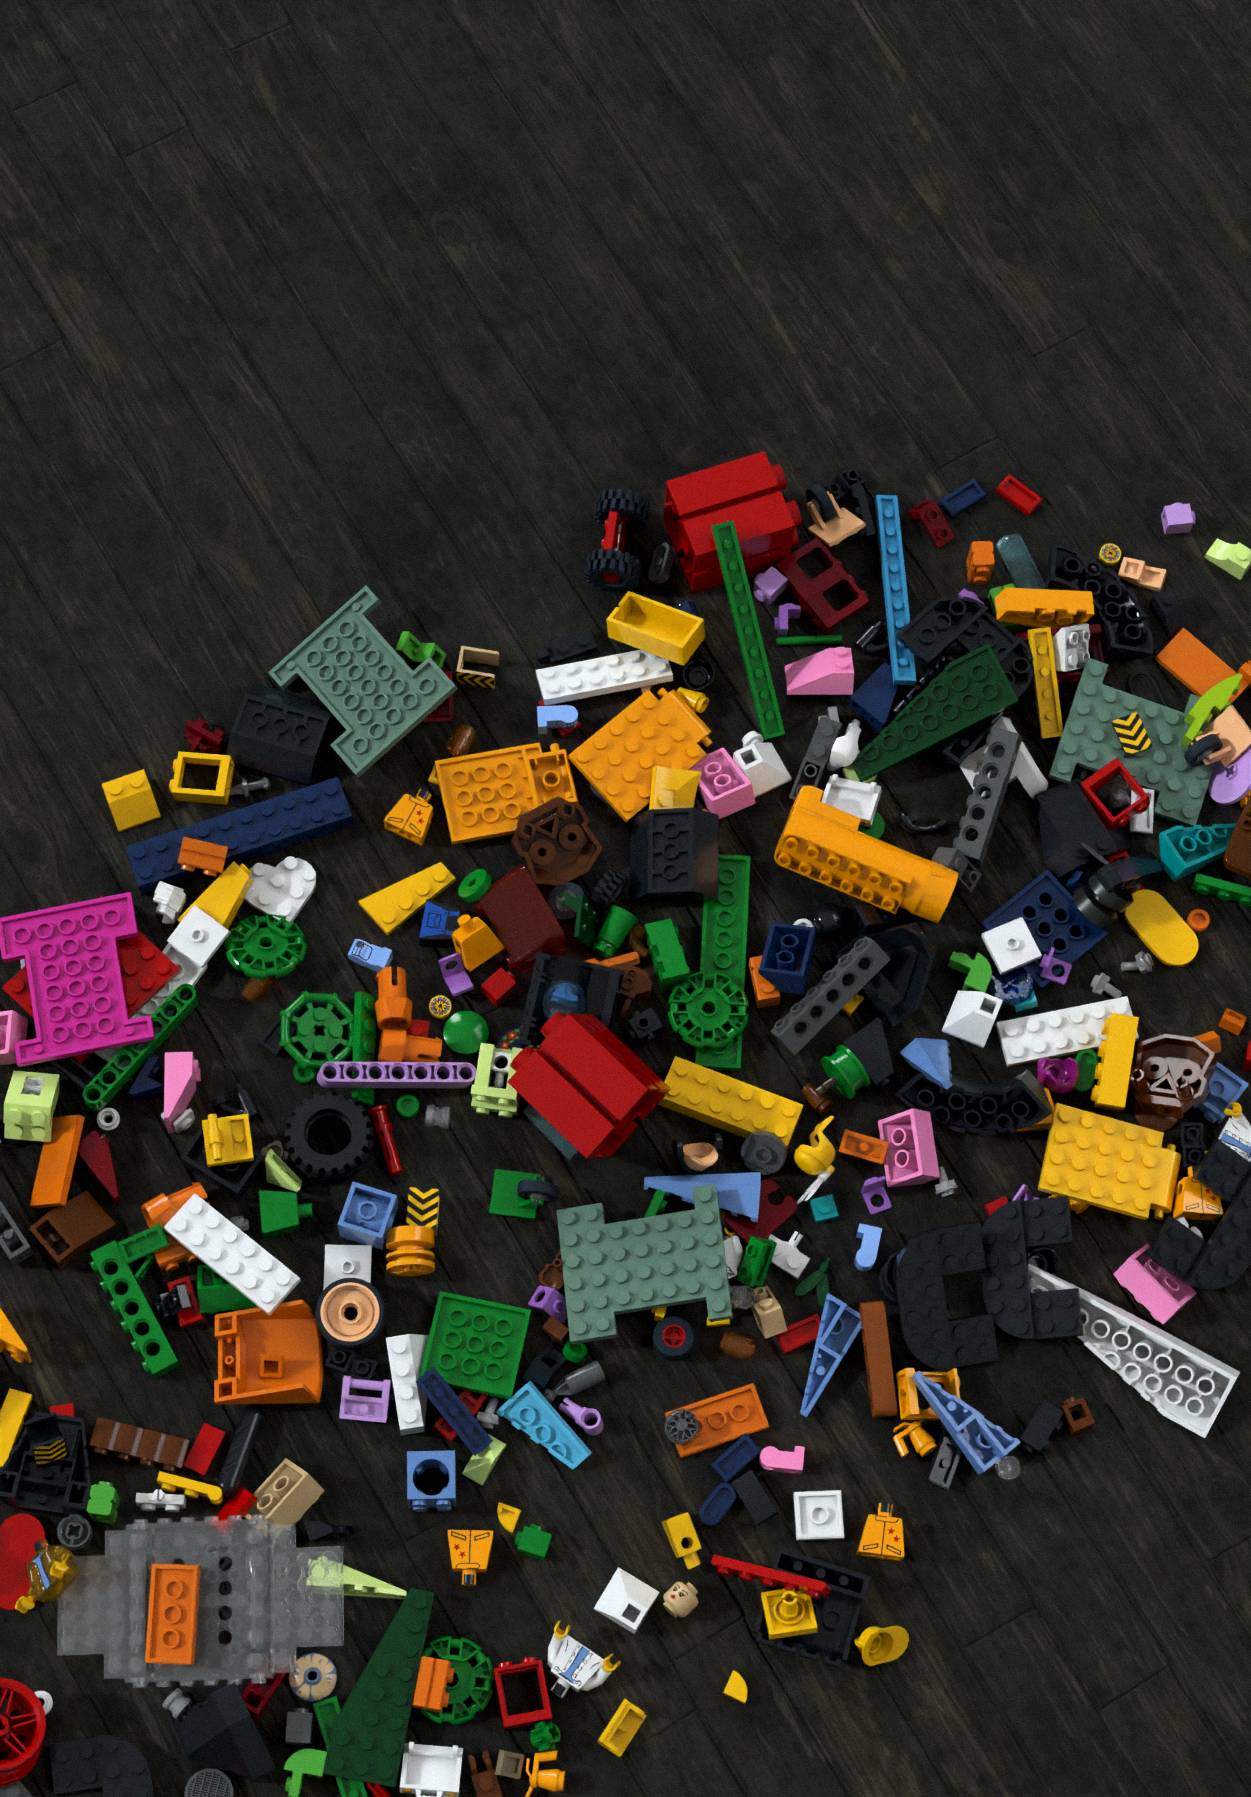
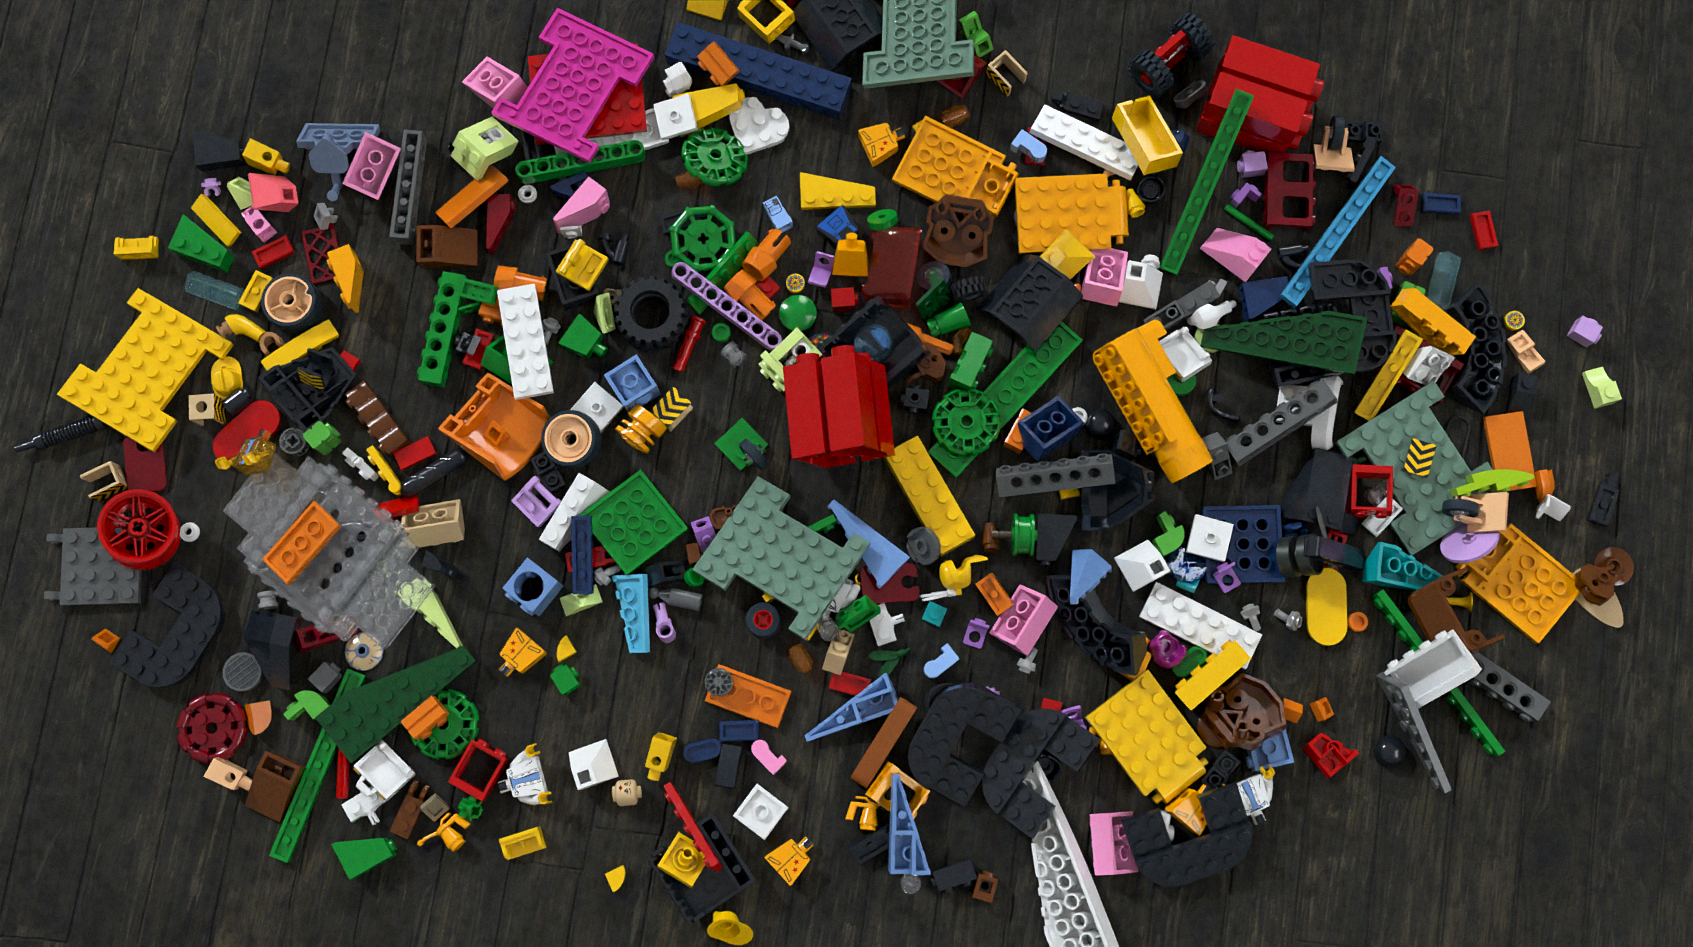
camera: 45 degrees right, 10 degrees up
cap [672,1133,723,1175] -> none

